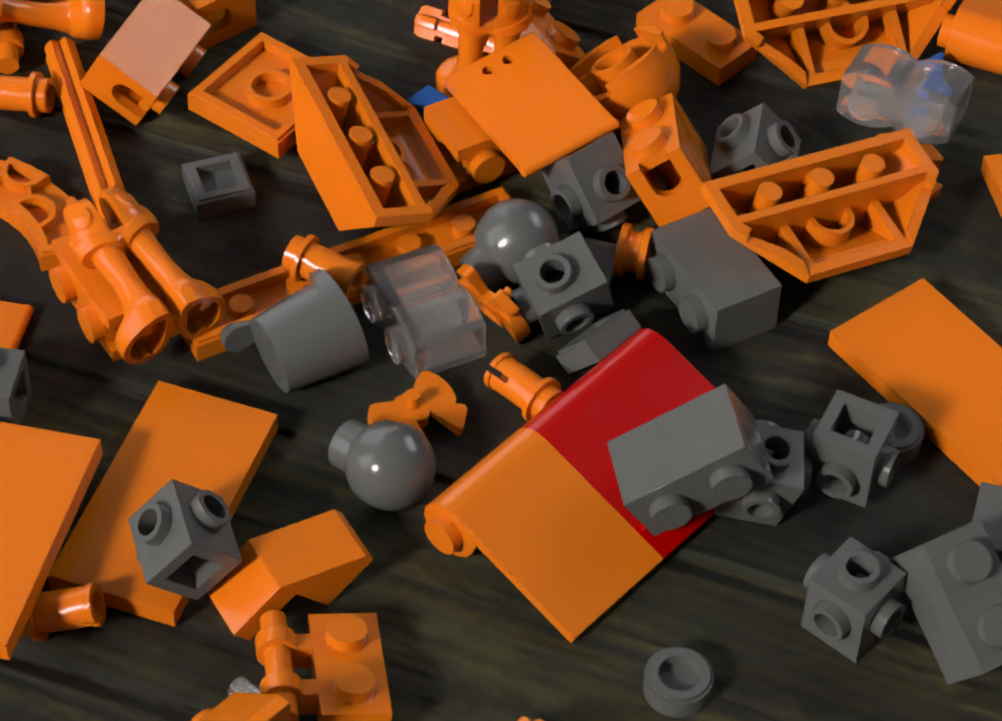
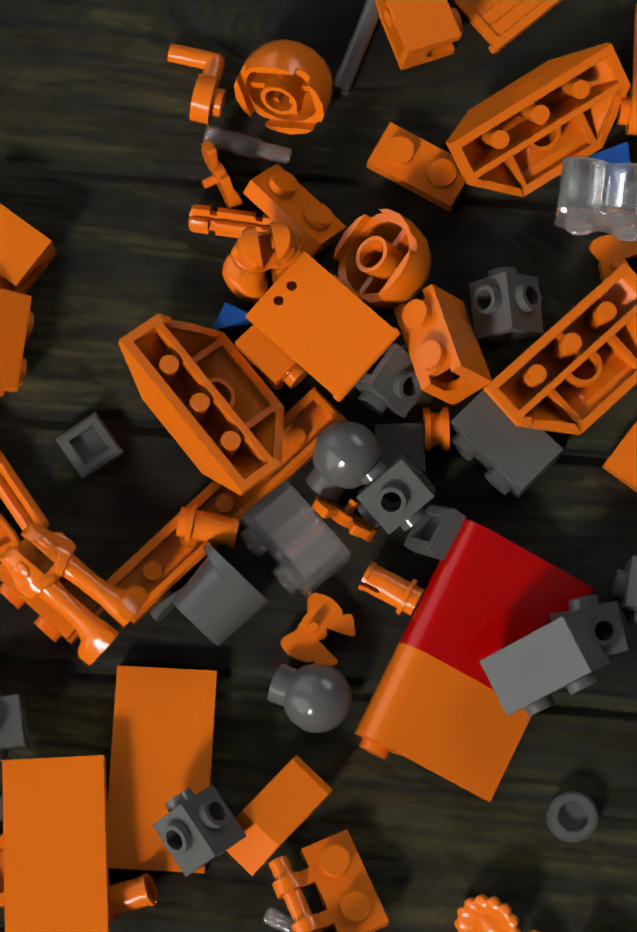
camera: 15 degrees left, 30 degrees up
orange plate [187,32,309,159] -> none

